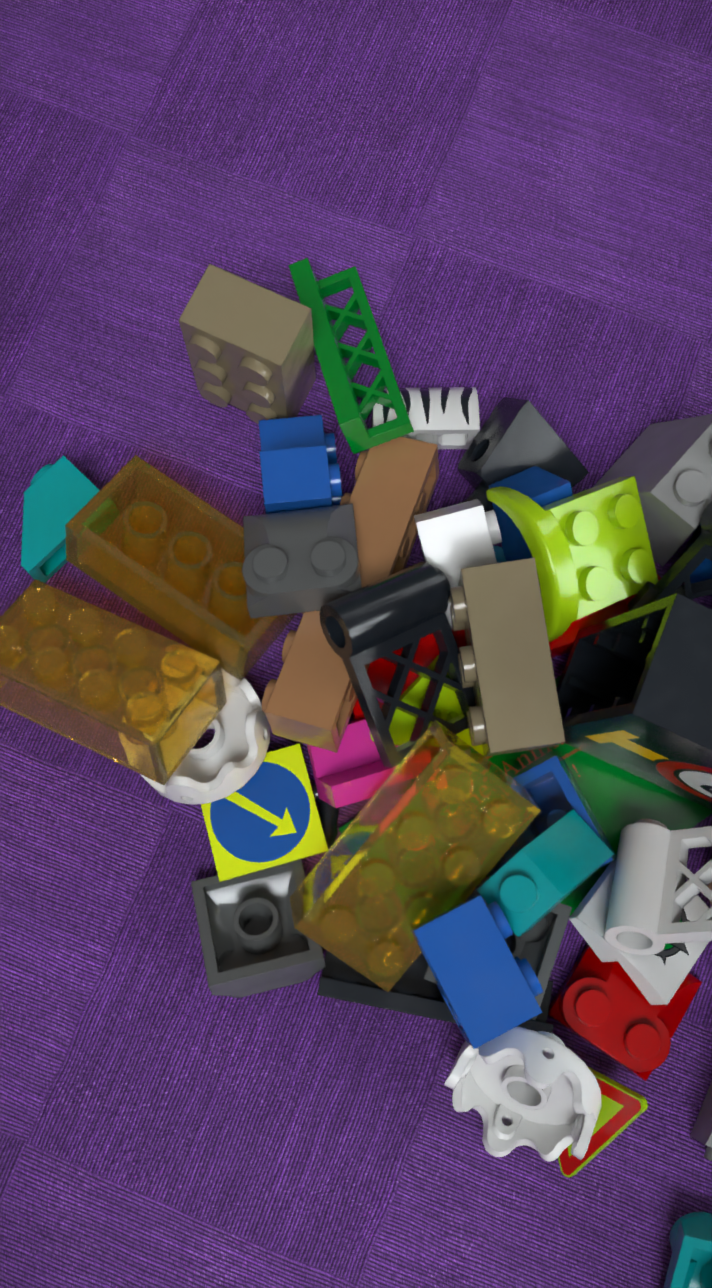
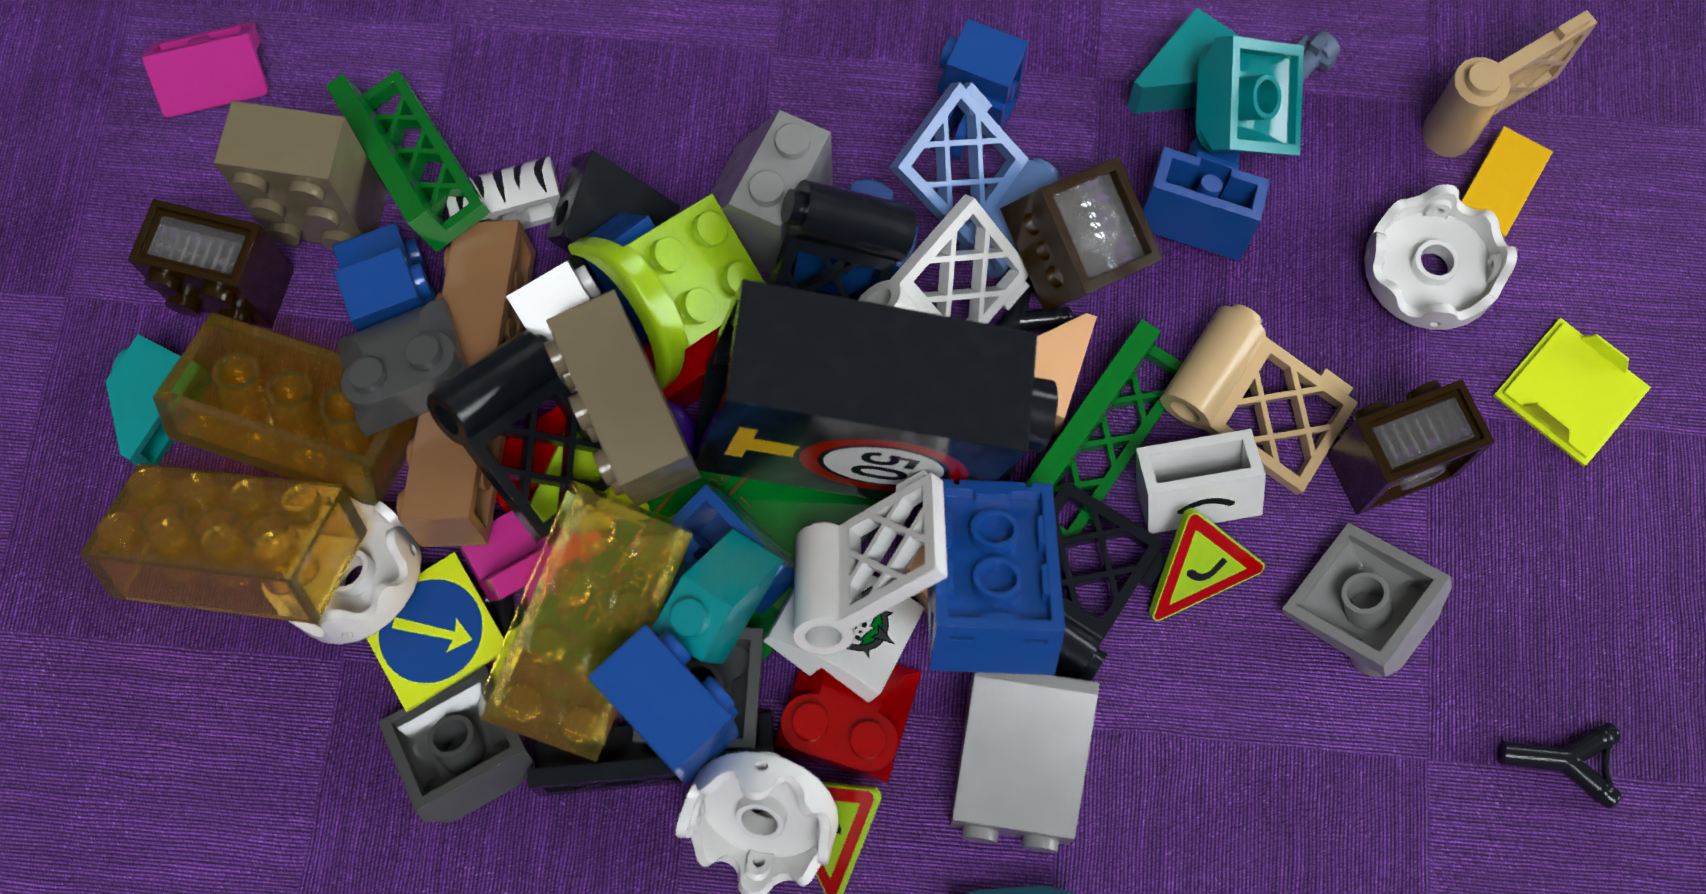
camera: 15 degrees left, 5 degrees down
none -> dark brown piece [128,199,294,330]
none -> dark pink panel [141,21,269,118]

